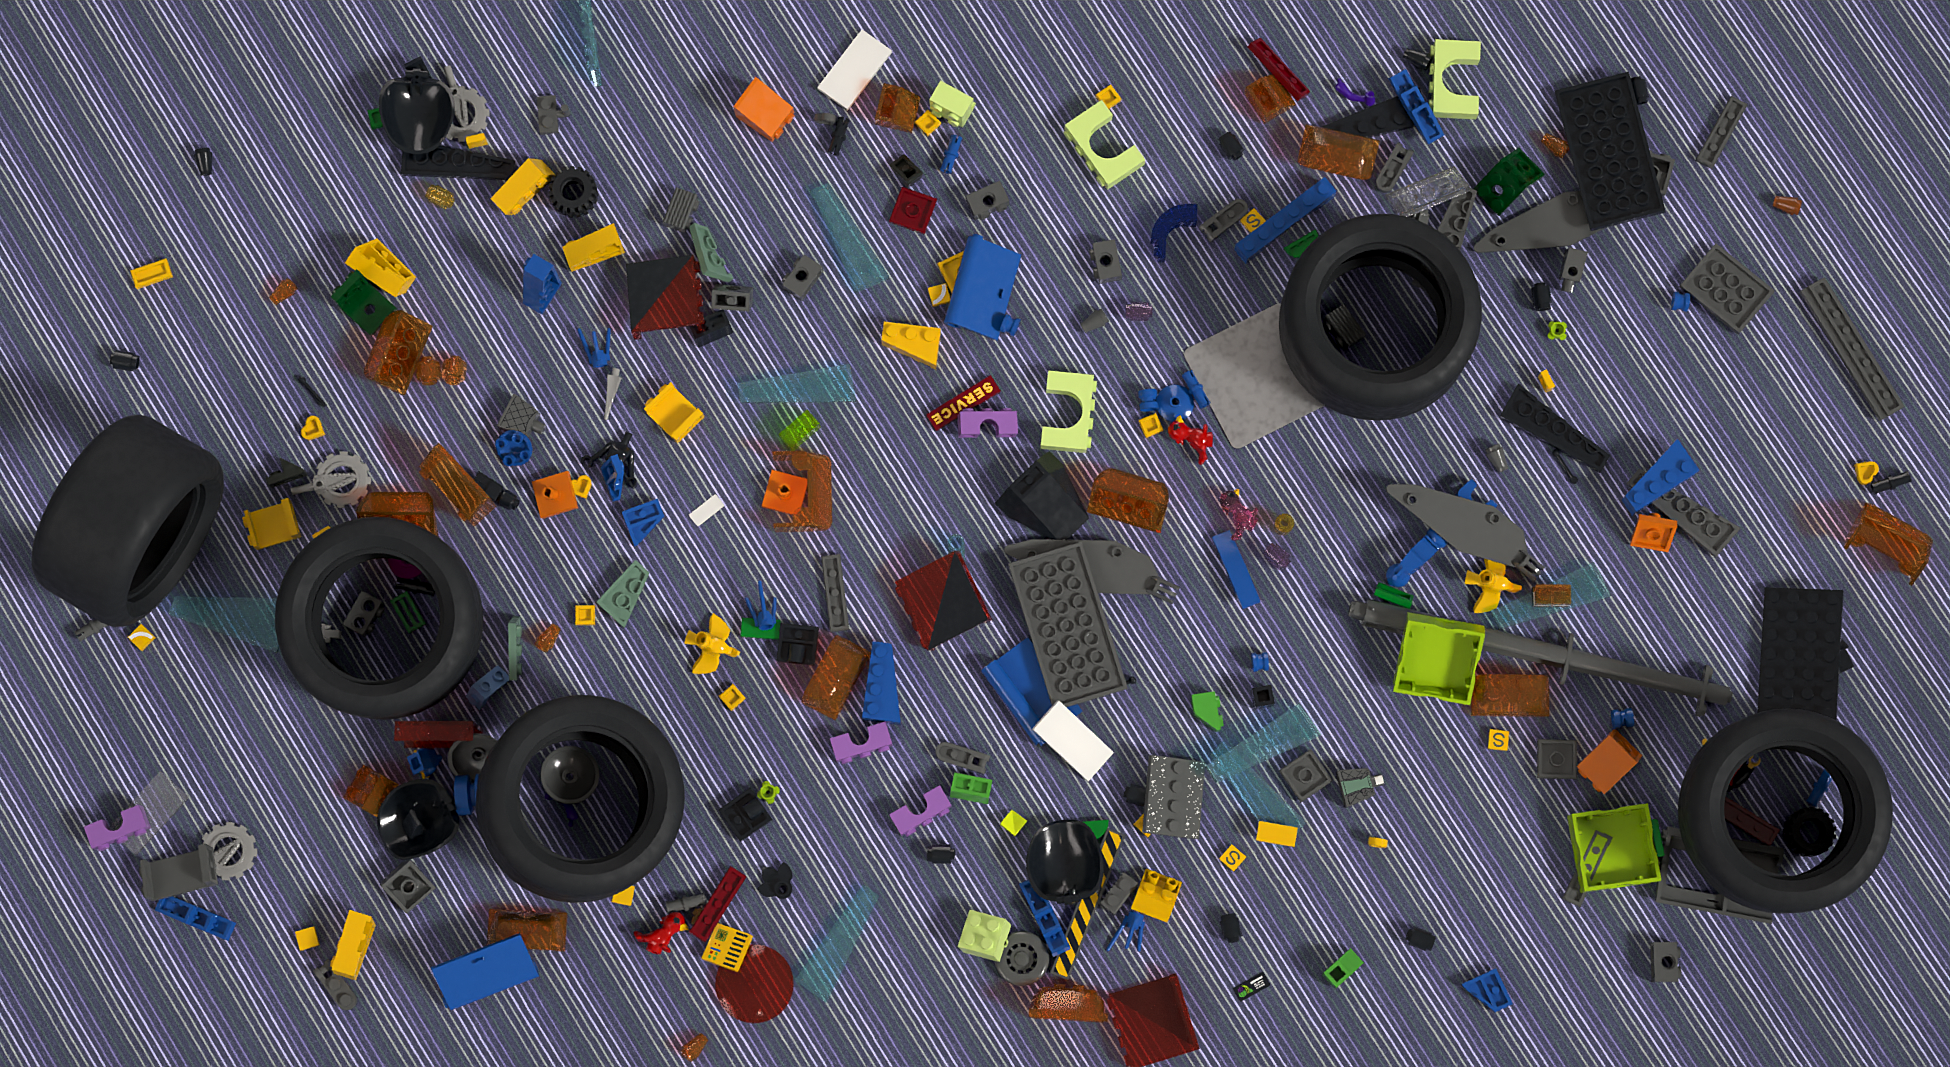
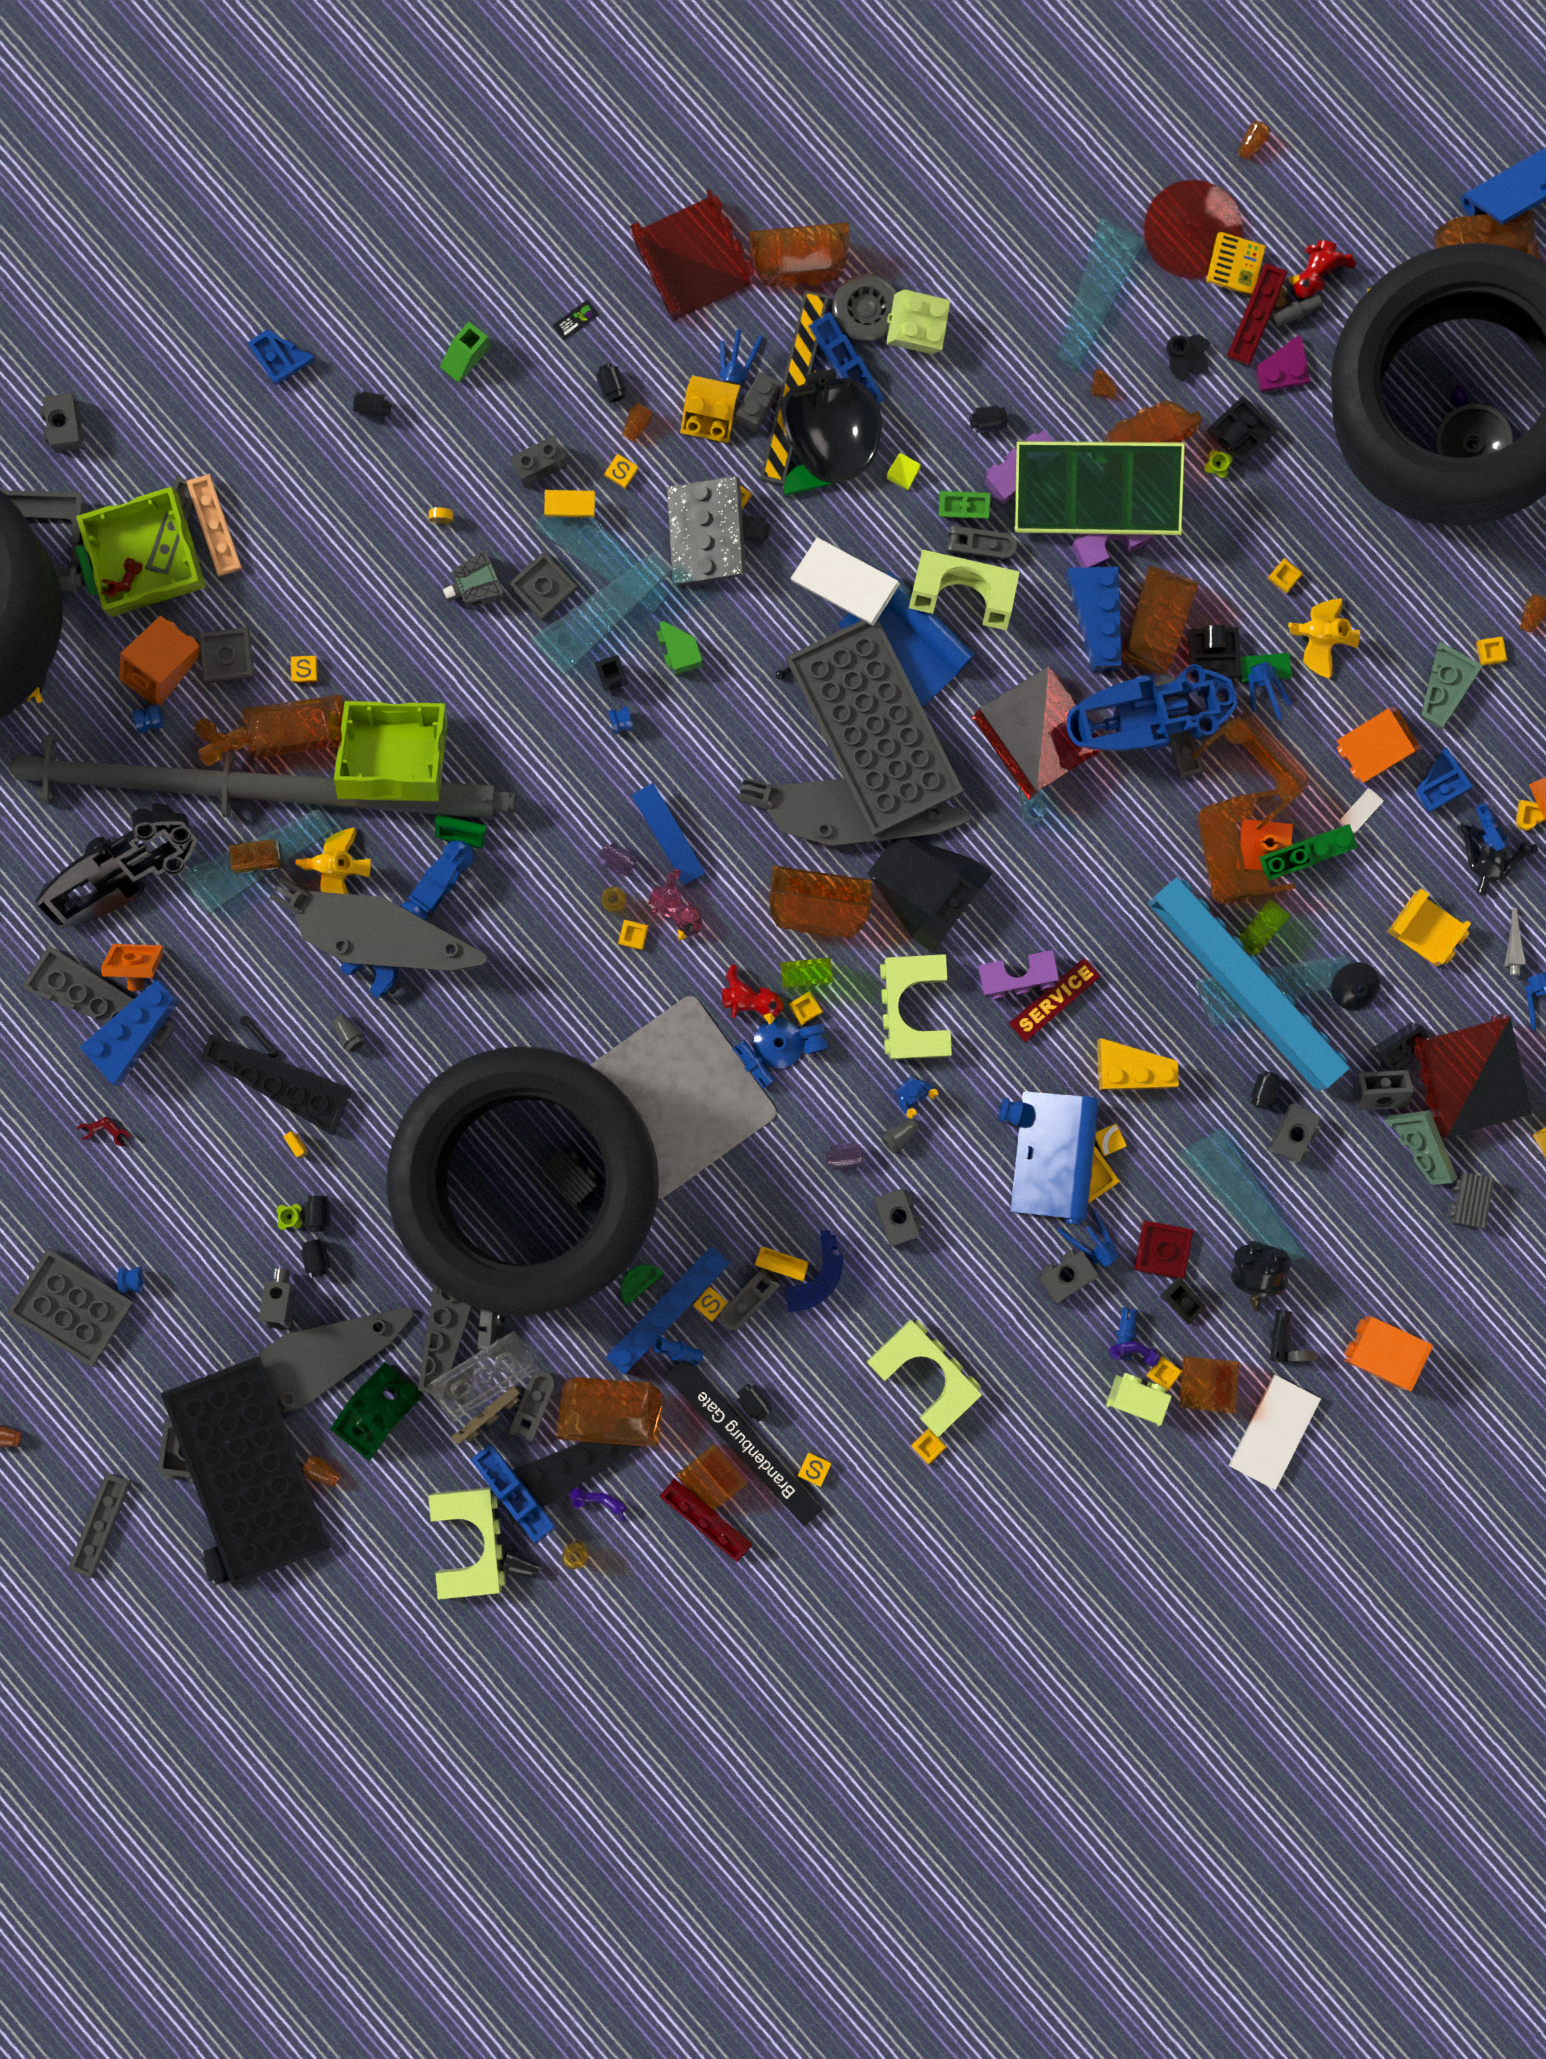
camera: 170 degrees right, 5 degrees up
none -> black piece [35,803,197,929]
none -> dark red arm [77,1116,132,1146]
none -> dark red arm [100,558,143,597]
none -> light nougat tile [186,474,242,577]
none -> clear orange bar [194,718,251,767]
none -> black brick [305,1196,331,1231]
none -> dark tan wing [451,1385,522,1445]
none -> dark grey brick [510,435,568,487]
none -> clear yellow brick [562,1540,590,1569]
none -> yellow tile [618,920,649,951]
none -> clear orange cone [622,403,653,442]
none -> blue pin [654,1336,703,1365]
none -> black tile [665,1360,823,1527]
none -> yellow tile [755,1246,809,1281]
none -> clear neon green brick [780,957,833,990]
none -> yellow tile [797,1452,831,1487]
none -> blue piece [893,1075,939,1119]
none -> yellowish green arch [909,550,1020,630]
none -> clear green door [1015,441,1185,535]
none -> blue plant [1057,1208,1119,1267]
none -> blue piece [1067,664,1238,751]
none -> clear orange tile [1090,369,1116,399]
none -> clear orange windscreen [1102,400,1203,482]
none -> dark purple piece [1109,1341,1160,1367]
none -> dark azure piece [1147,877,1350,1092]
none -> clear orange windscreen [1192,713,1309,831]
none -> black wheel [1231,1241,1291,1312]
none -> black brick [1250,1071,1282,1110]
none -> magenta wing [1256,335,1310,392]
none -> green slope [1259,824,1358,881]
none -> black dish [1331,962,1380,1010]
none -> orange slope [1336,707,1422,783]

